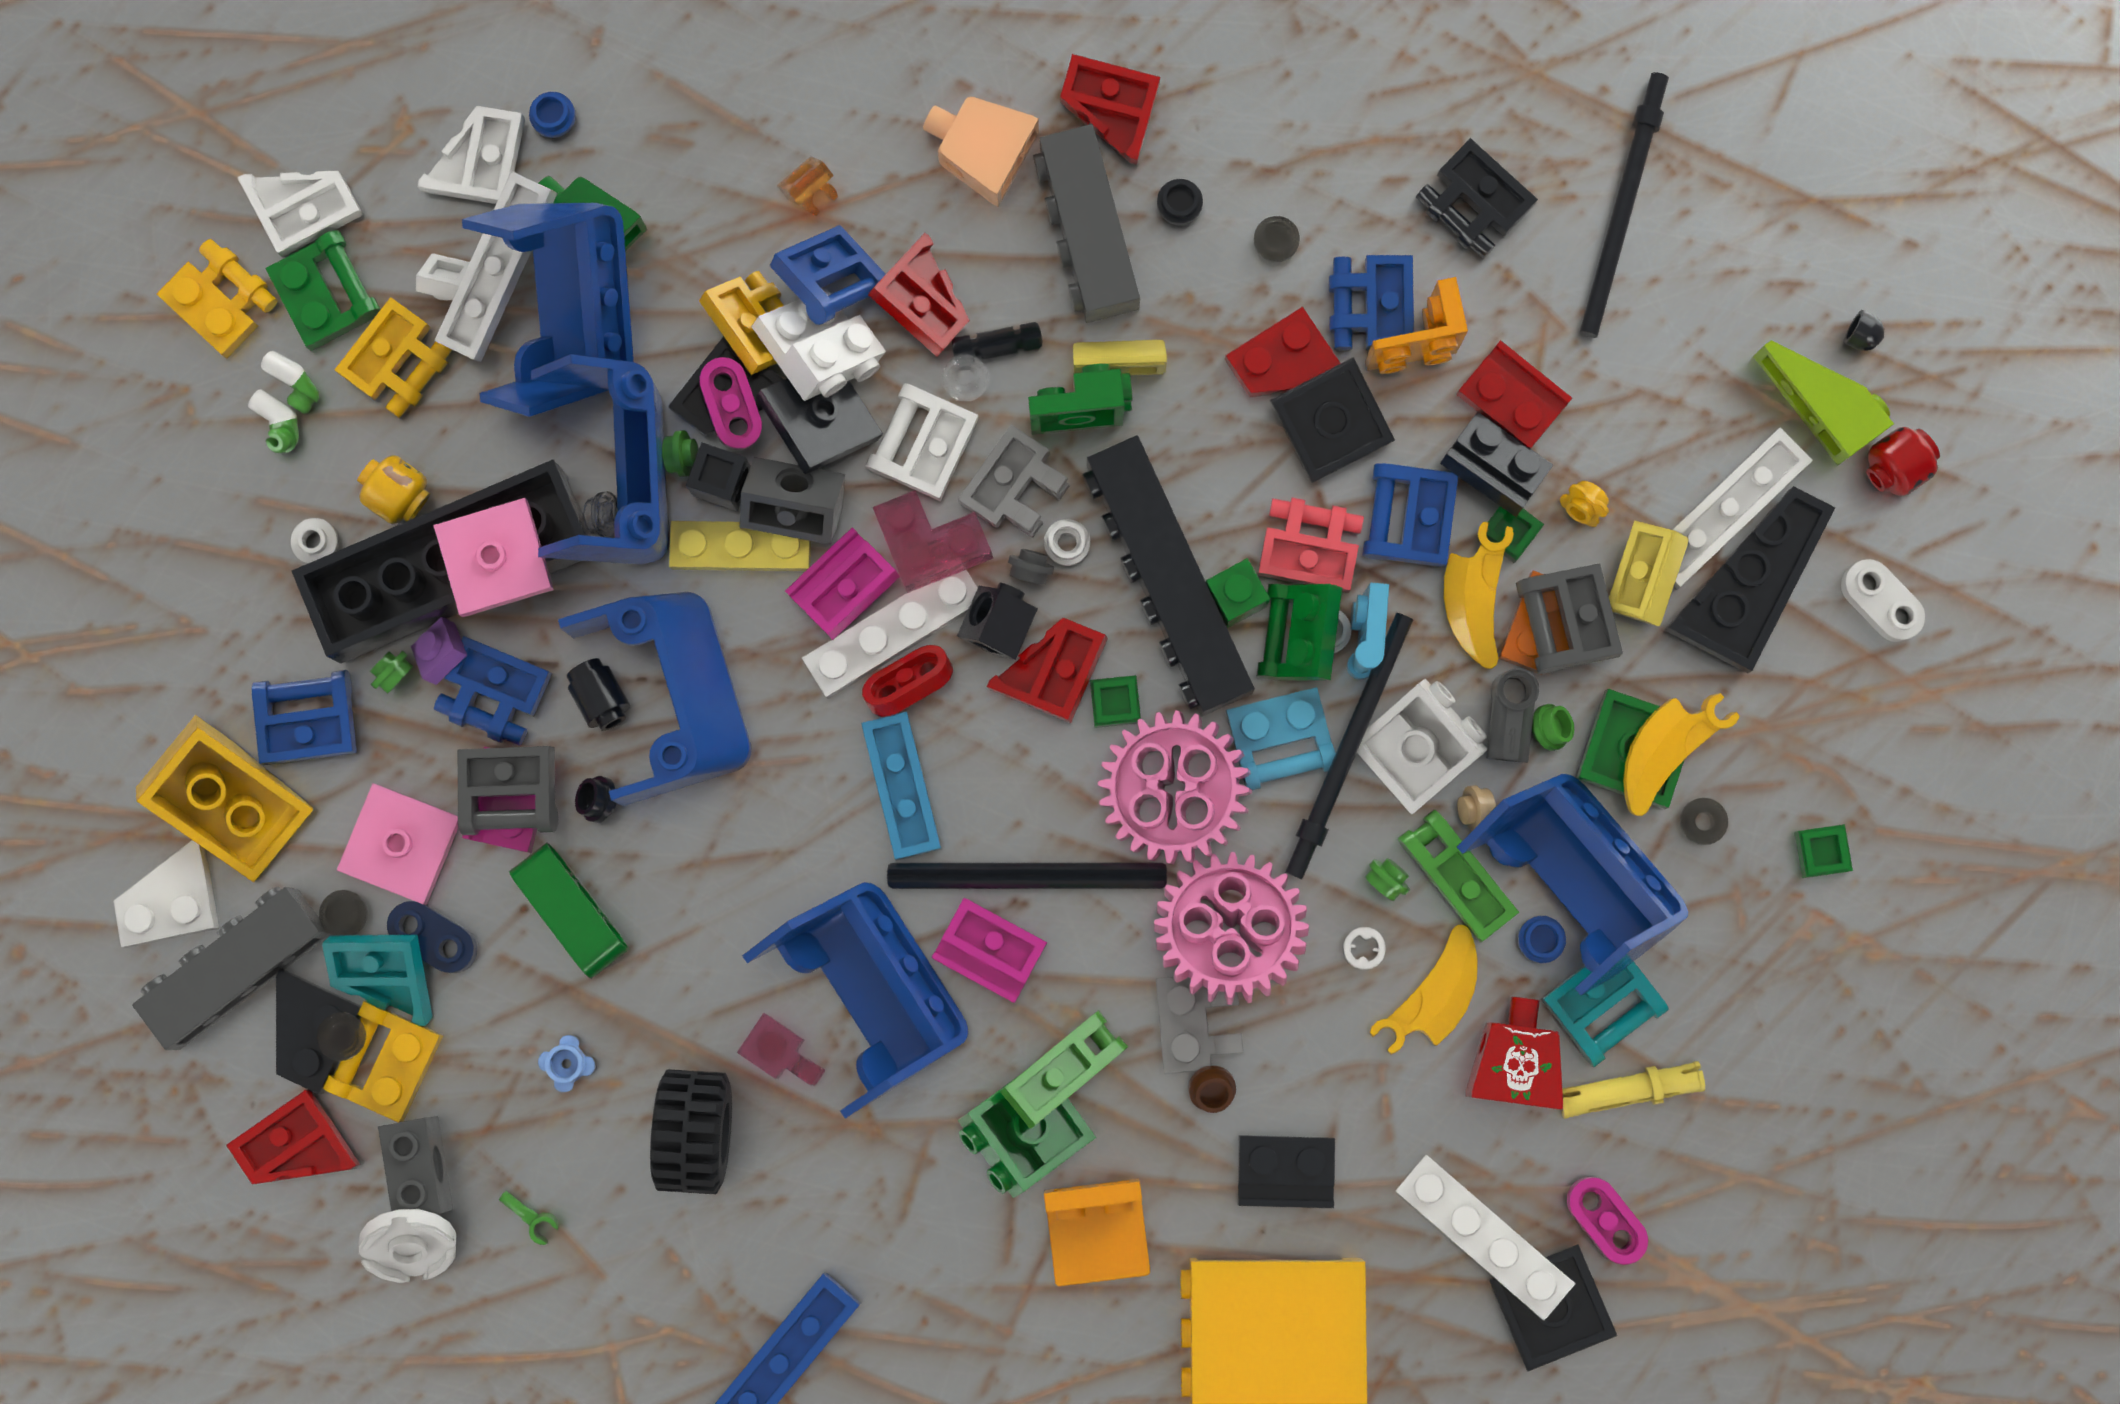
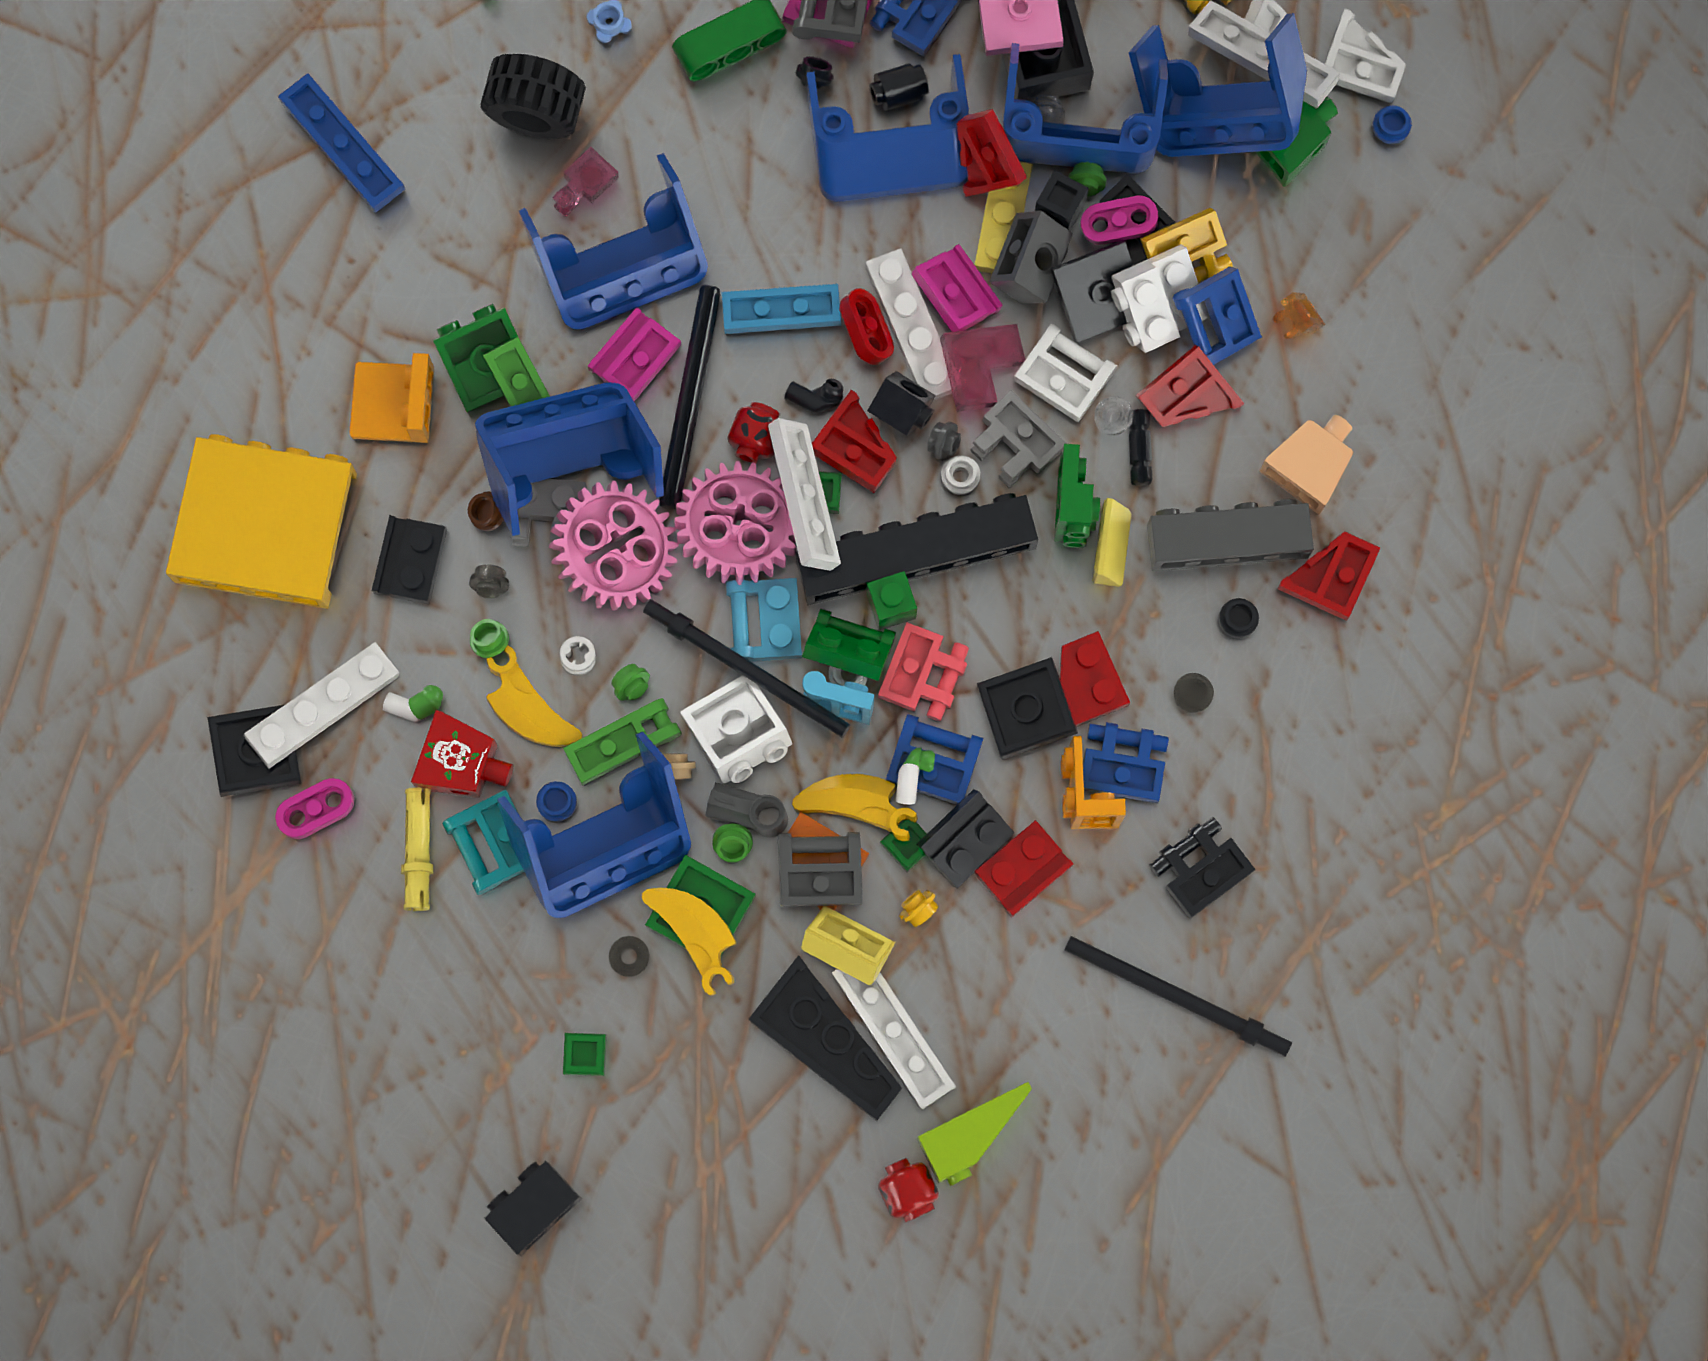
camera: 95 degrees right, 5 degrees down
white plate [1841,559,1925,642] -> none
black hinge [1844,310,1885,351] -> none
none -> arm [383,685,443,722]
none -> clear smoke plate [469,564,509,598]
none -> bright green plate [470,619,509,658]
none -> blue windscreen [475,382,664,536]
none -> black brick [484,1161,582,1256]
none -> red head [727,402,780,463]
none -> white plate [768,418,841,571]
none -> black arm [784,379,844,413]
none -> white arm [896,747,935,805]
none -> red wing [957,109,1027,197]

